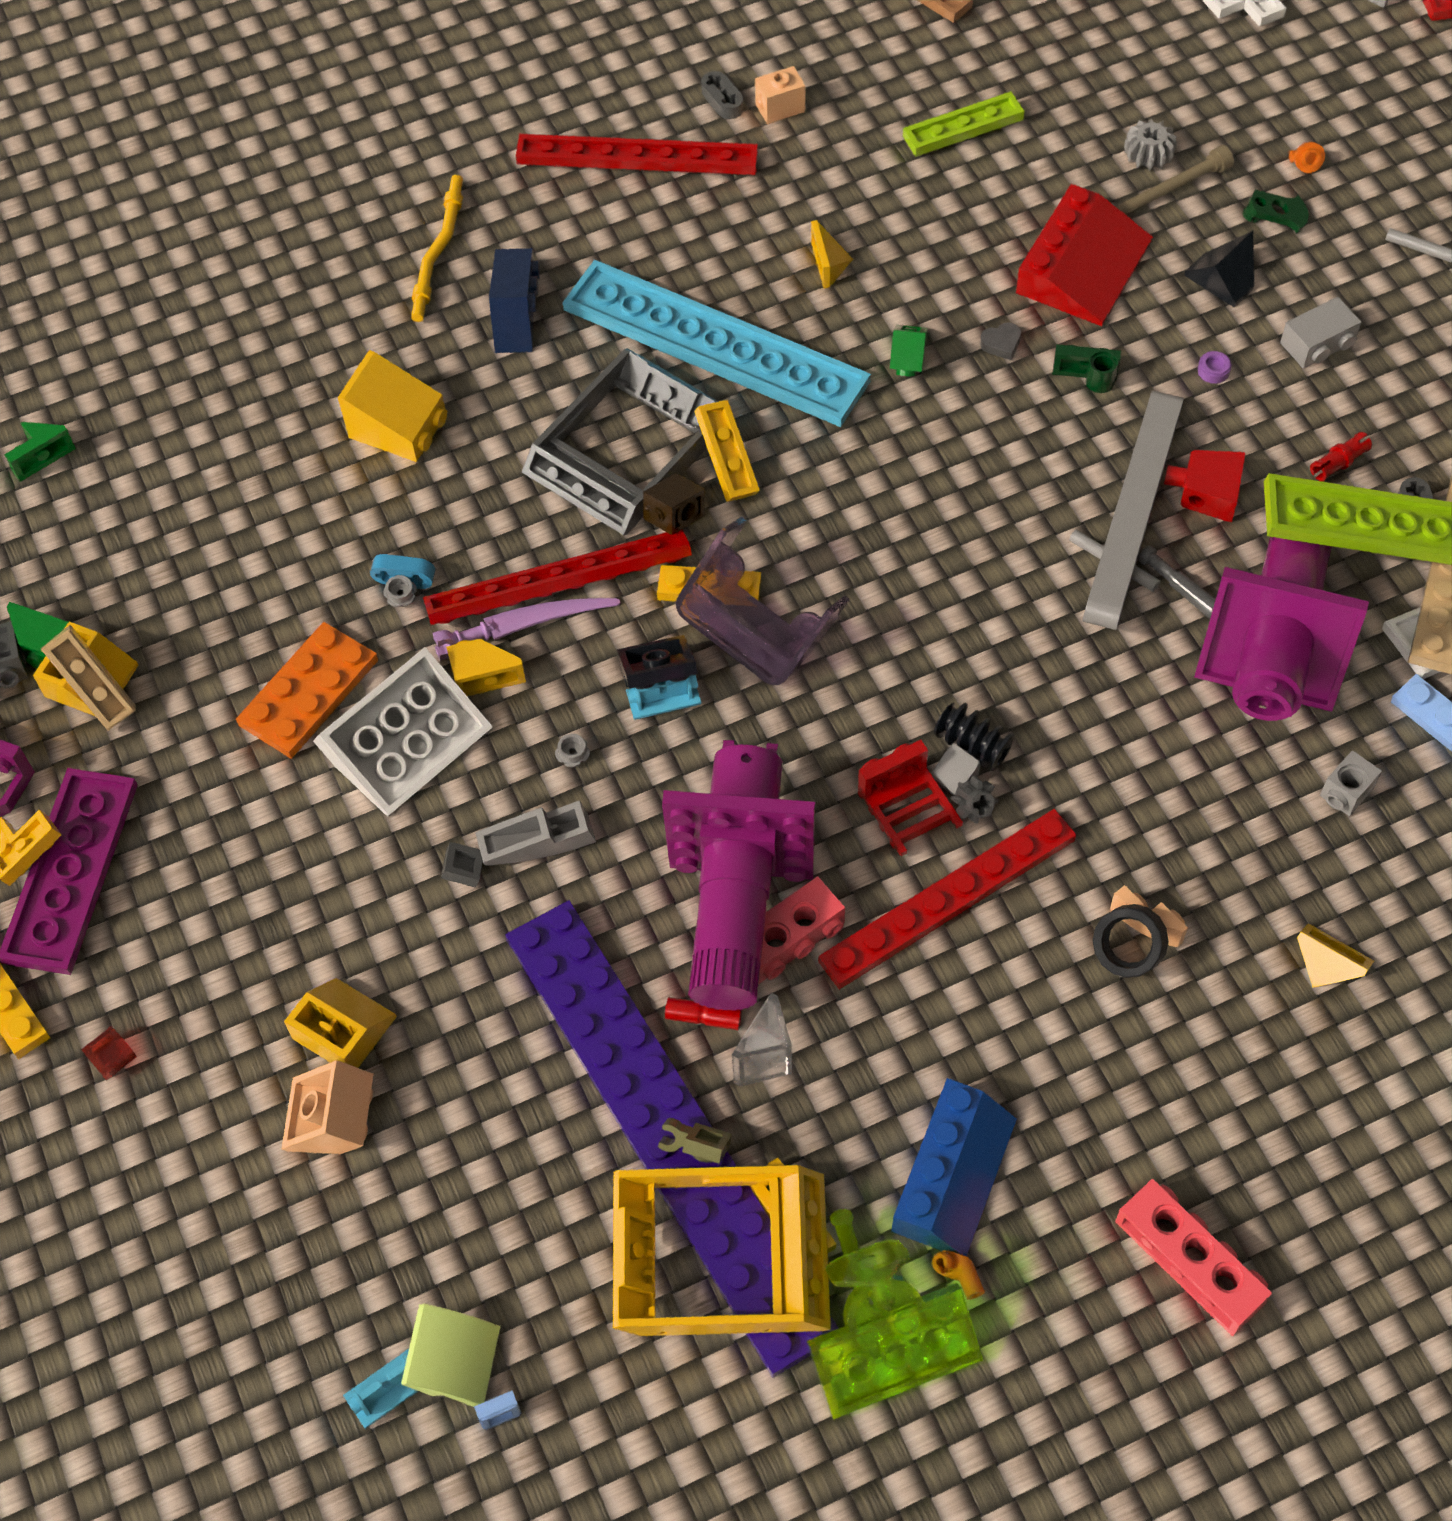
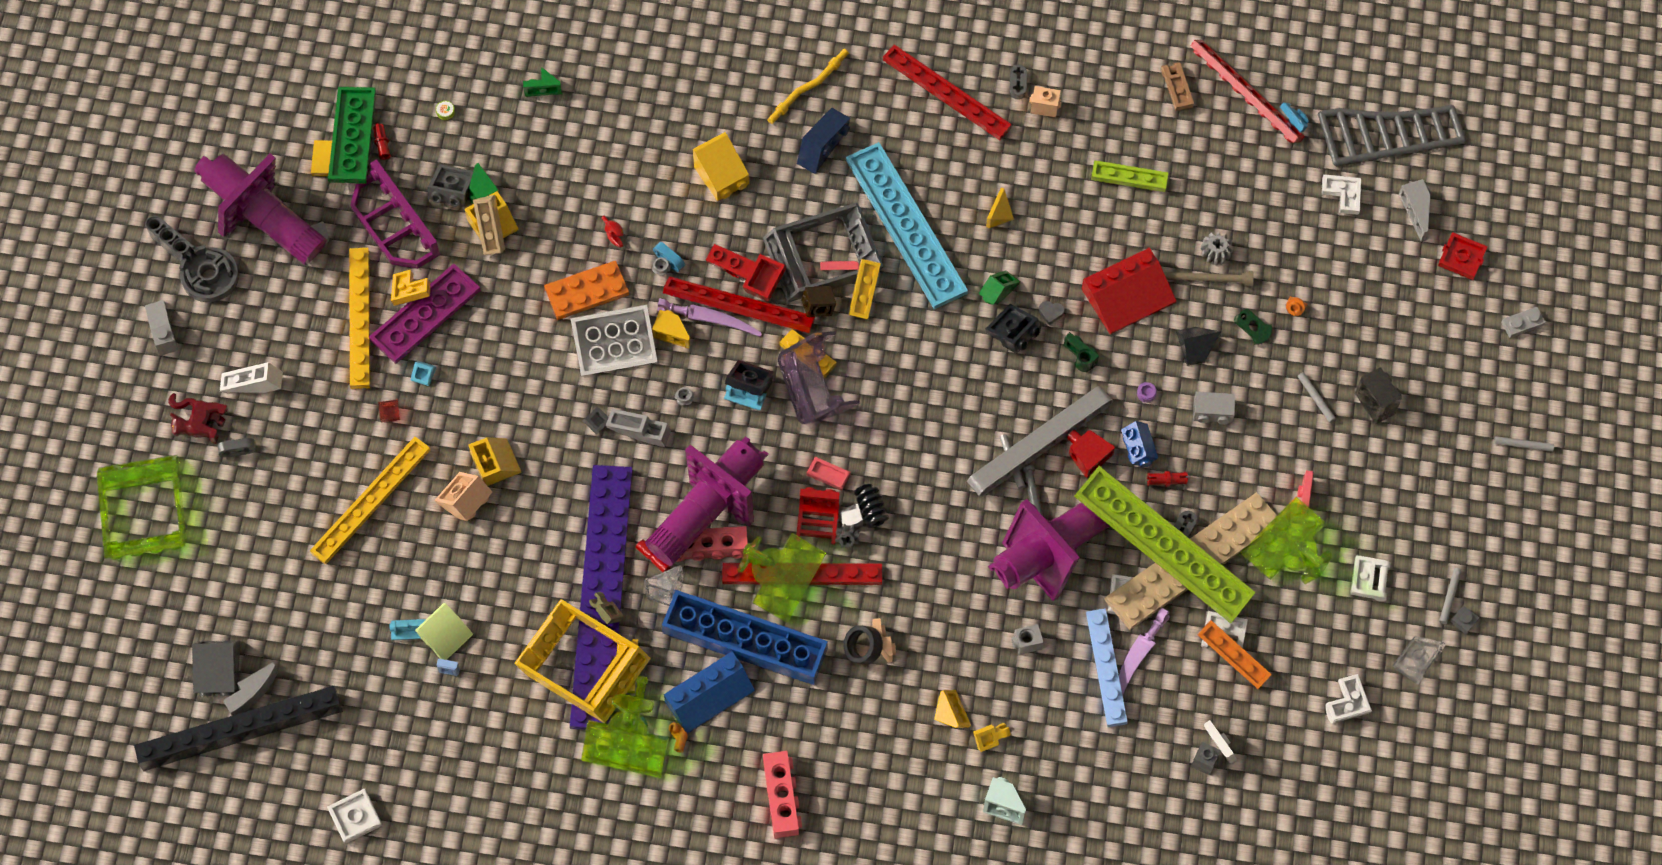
camera: 30 degrees right, 5 degrees up
none -> yellow plate [310,437,431,565]
none -> medium azure slope [410,361,437,386]
none -> red hand [602,215,624,248]
none -> blue brick [662,590,828,685]
none -> red plate [706,244,786,301]
none -> clear neon green plate [737,533,827,623]
none -> coral tile [807,457,851,491]
none -> coral tile [820,261,859,270]
none -> yellow plate [973,723,1011,752]
none -> black plate [985,304,1041,354]
none -> blue brick [1121,421,1158,468]

